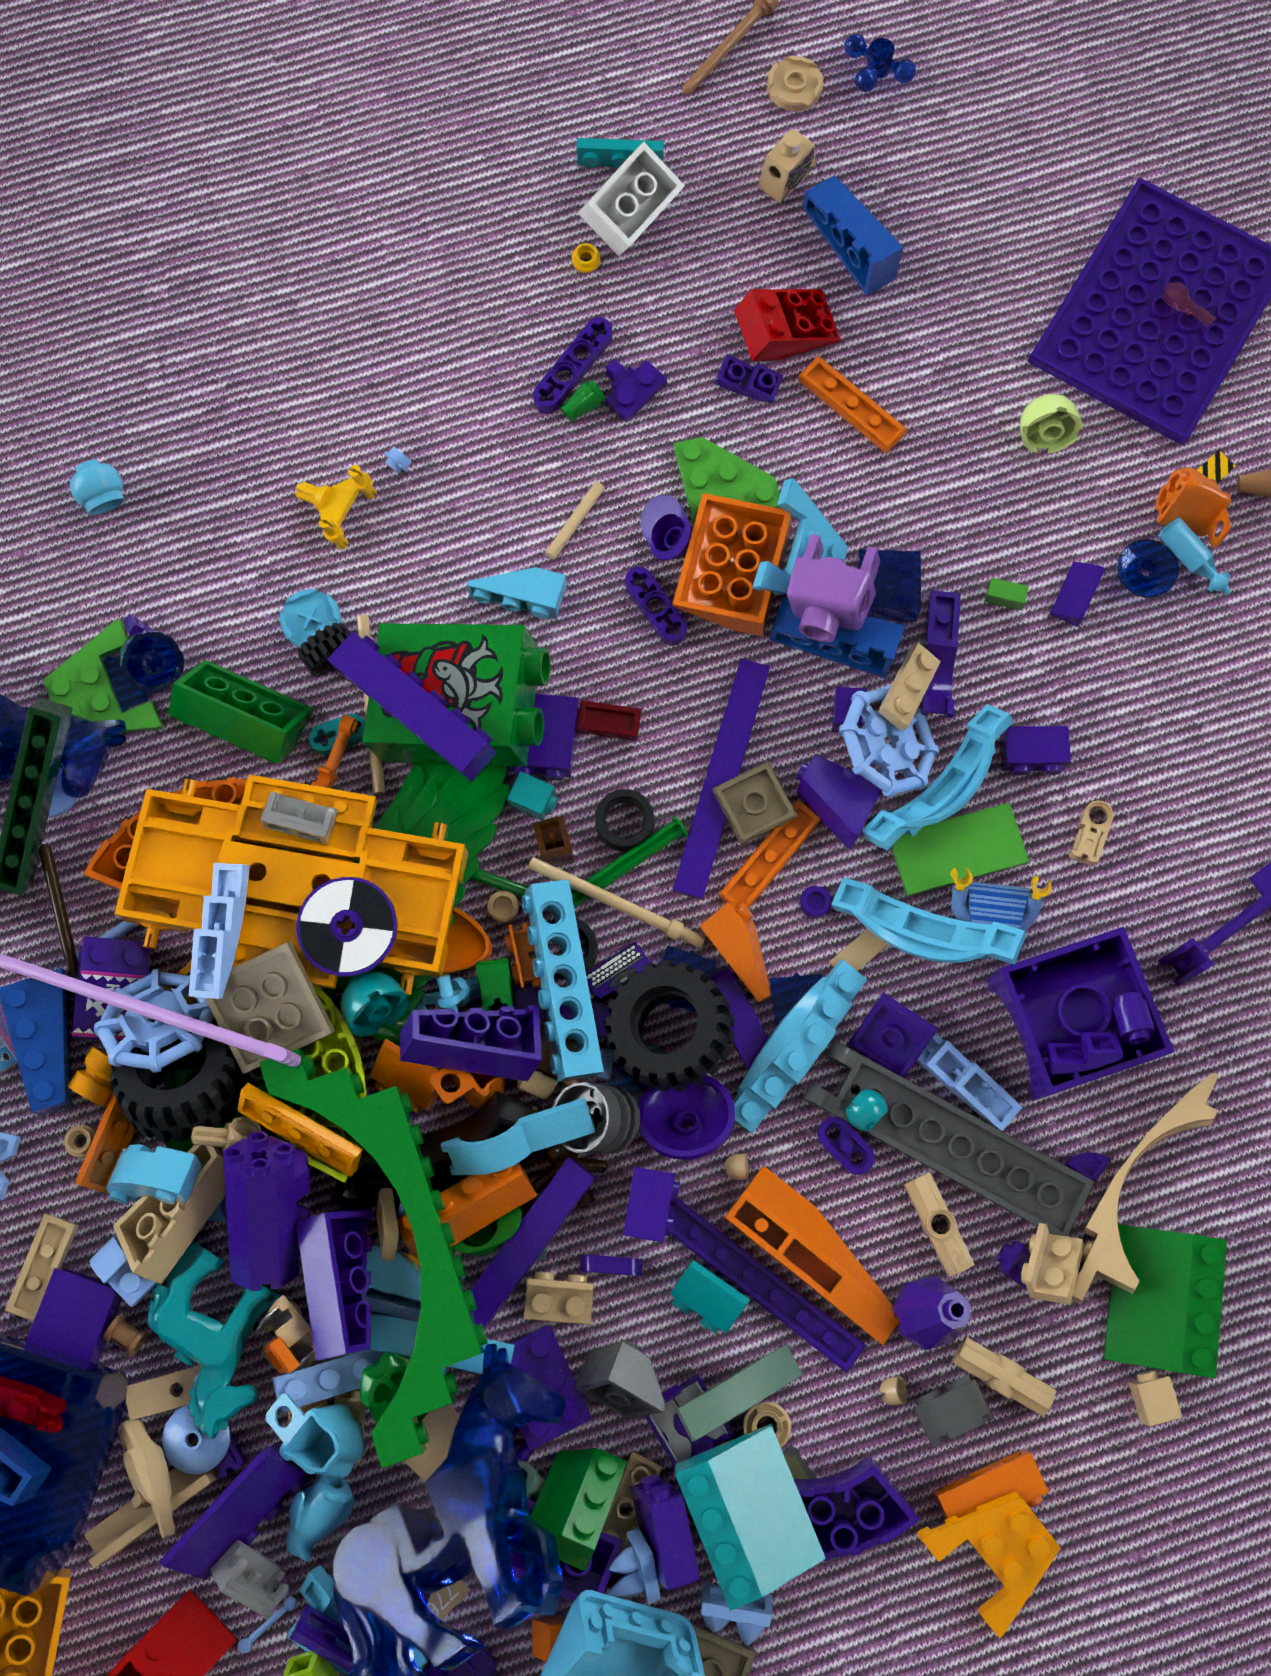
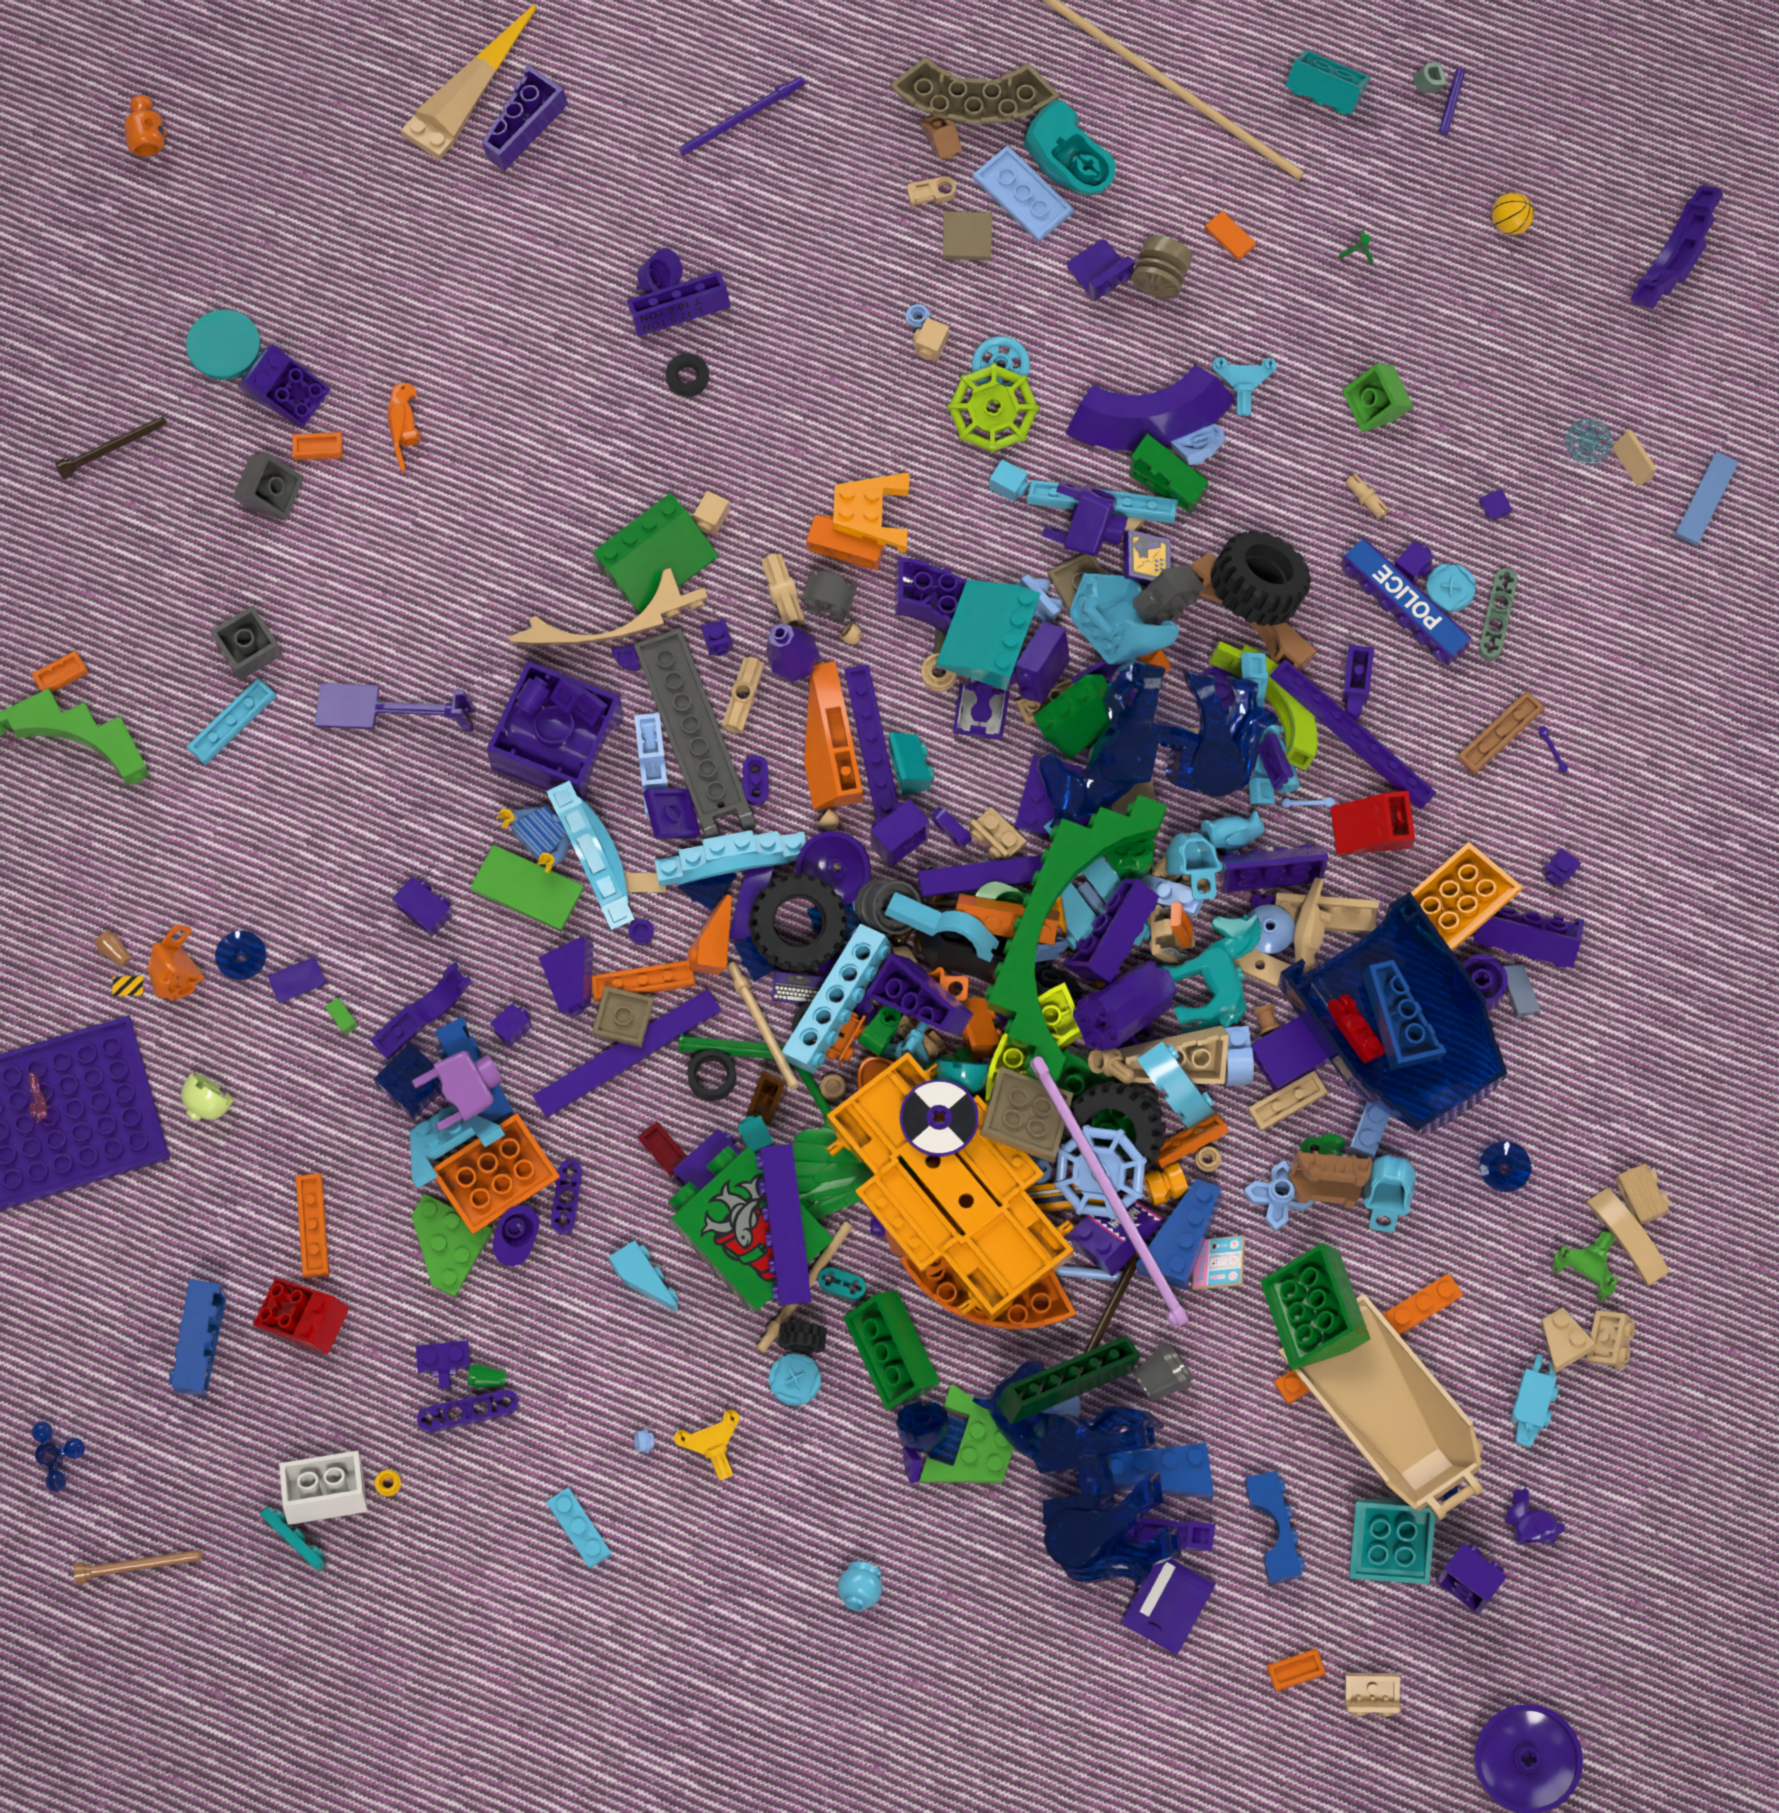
camera: 140 degrees left, 5 degrees down
light blue slope [189,863,250,999] -> none
light grey hinge [210,1539,289,1619] -> none
light orange tile [237,1083,363,1177] -> none
light grey hinge [261,791,338,845] -> none
orange bar [311,714,359,789] -> none
tan tile [375,1188,399,1260] -> none
tan bar [545,481,605,560] -> none
dark grey slope [574,1340,666,1419] -> none
light blue tile [607,1527,661,1605] -> none
sand green slope [675,1344,803,1441] -> none
dark purple slope [714,354,783,403] -> none
tan torso [759,129,816,204] -> none
tan tile [767,56,824,111] -> none
light blue plate [839,685,939,797] -> none
teal piece [845,1089,888,1132] -> none
medium azure piece [862,704,1013,851] -> none
tan plate [878,642,941,731] -> none
tan bracket [1021,1223,1085,1305] -> none
tan piece [1068,800,1113,866] -> none
medium azure wheel [1158,517,1231,595] -> none
none -> medium azure plate [546,1487,612,1569]

